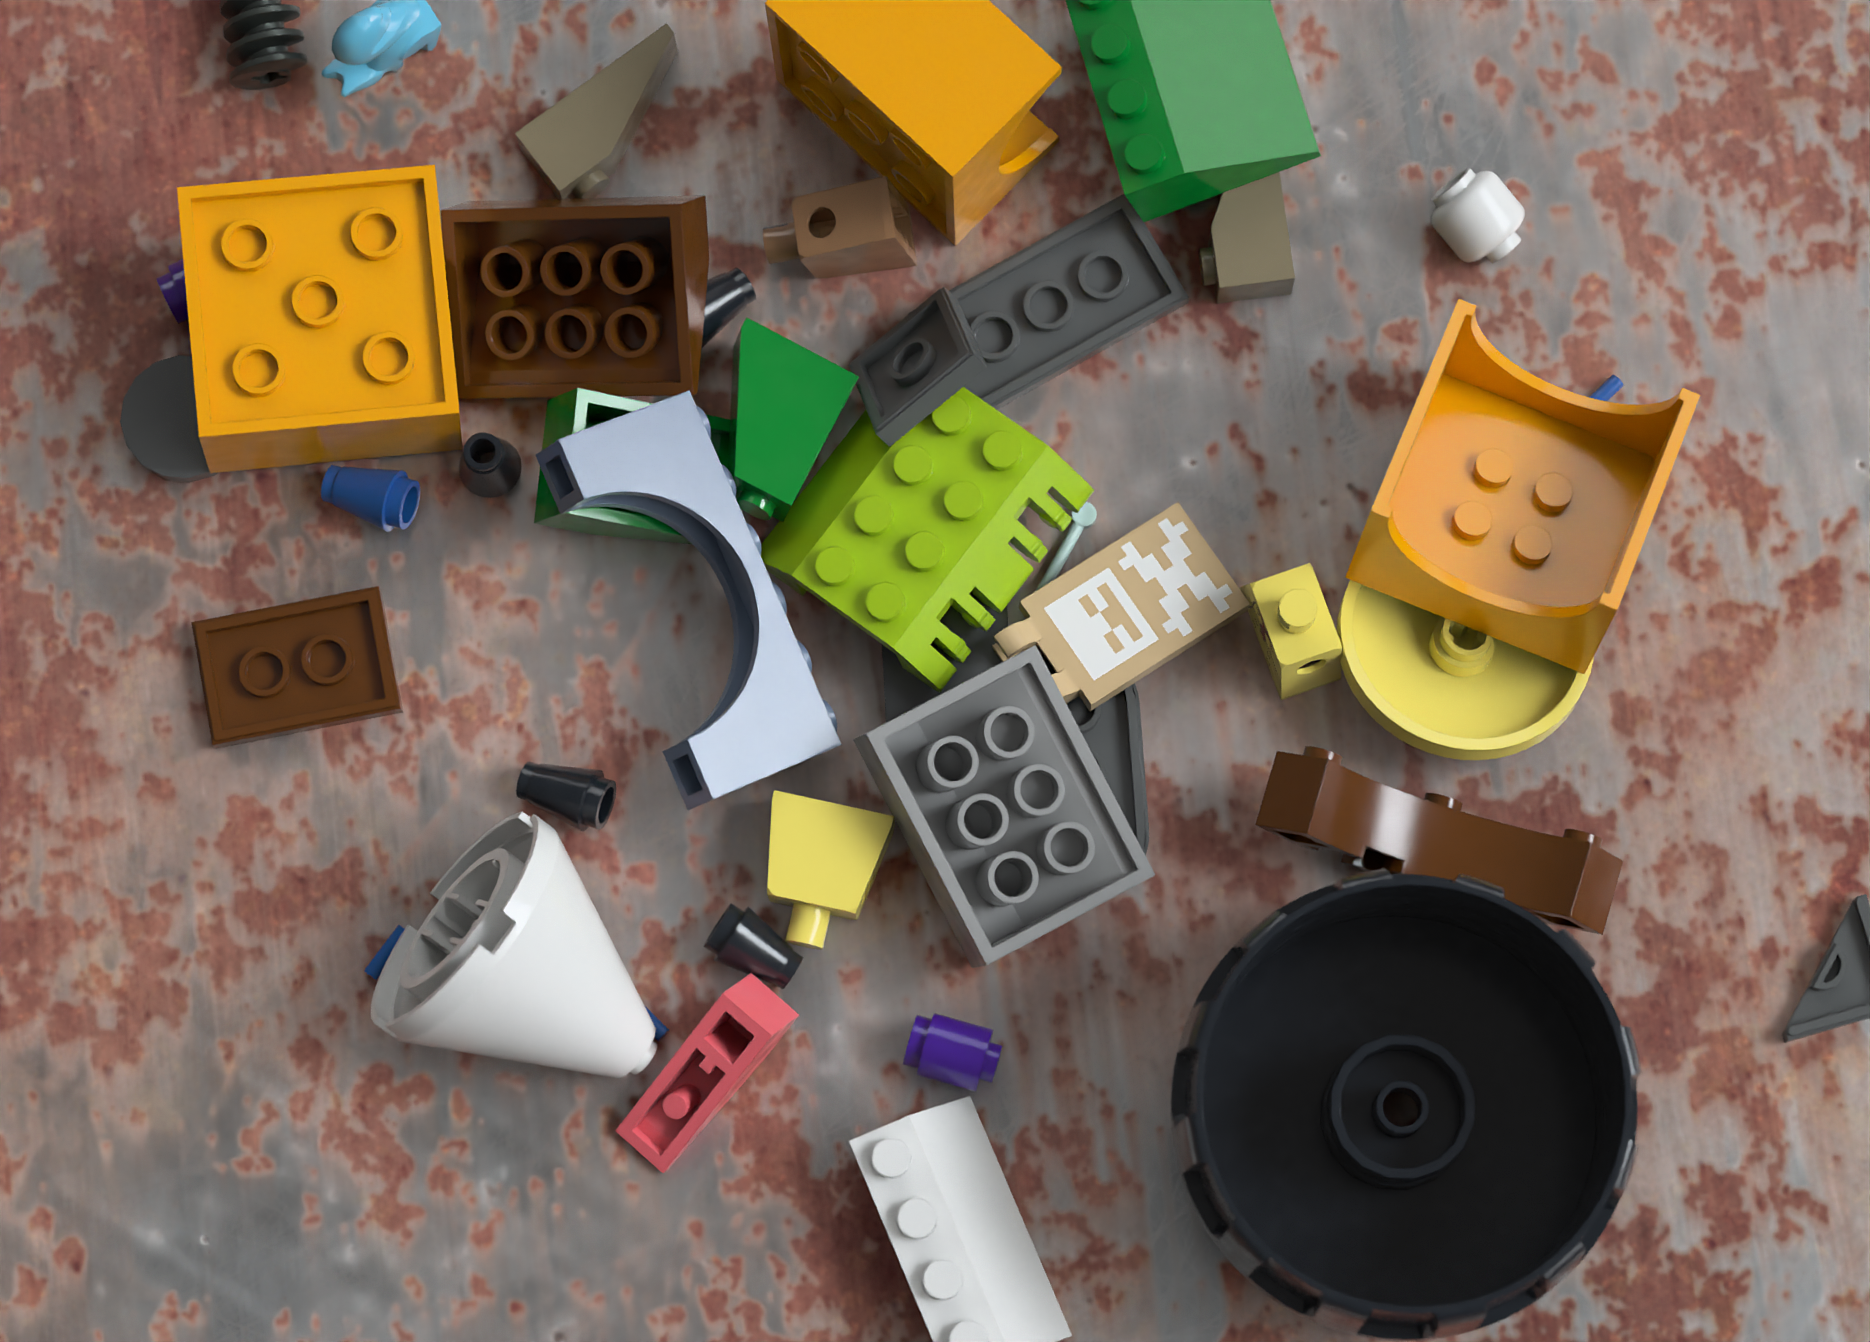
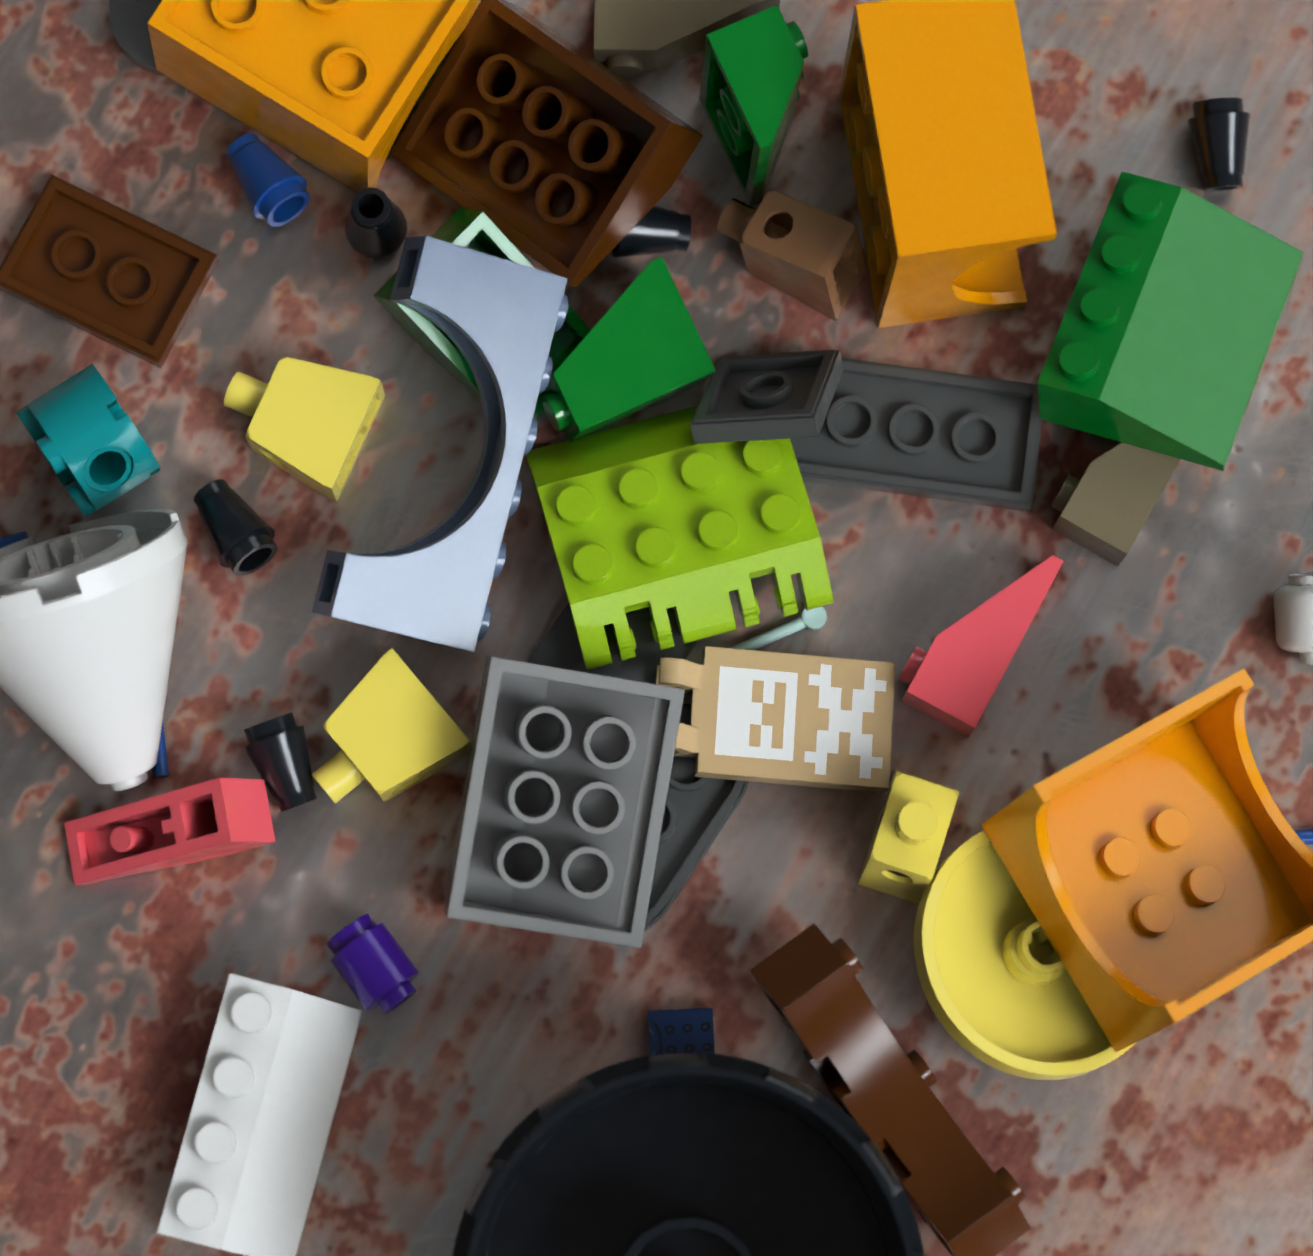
camera: 30 degrees right, 0 degrees up
none -> teal brick [16,364,161,518]
none -> light yellow torso [224,357,385,502]
none -> dark blue tile [647,1008,715,1055]
none -> green slope [699,5,808,206]
none -> coral slope [898,555,1064,738]

